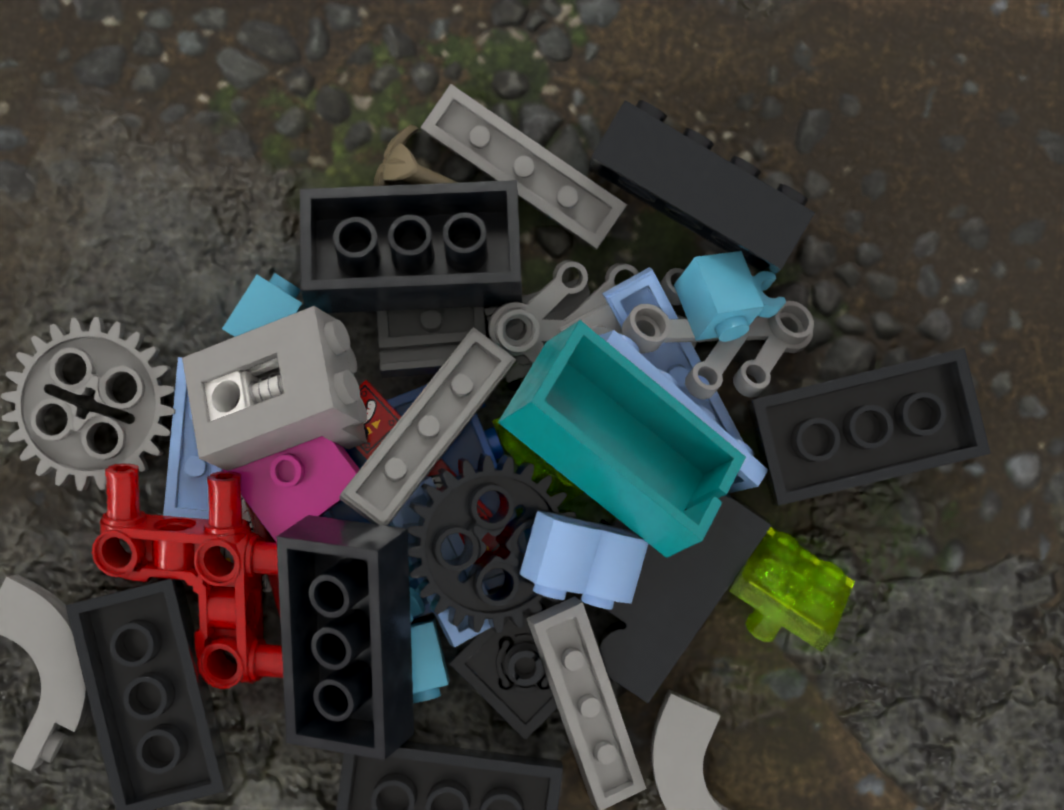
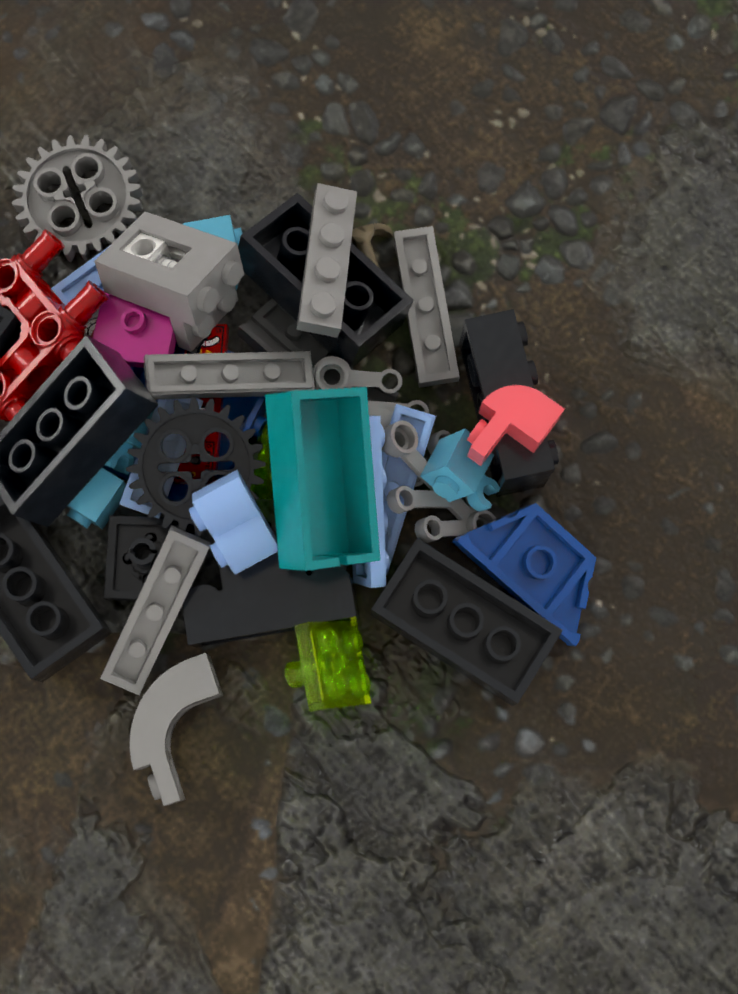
camera: 45 degrees right, 10 degrees down
none -> light grey plate [296,183,357,338]
none -> blue wing [452,503,596,647]
none -> coral brick [467,385,565,466]

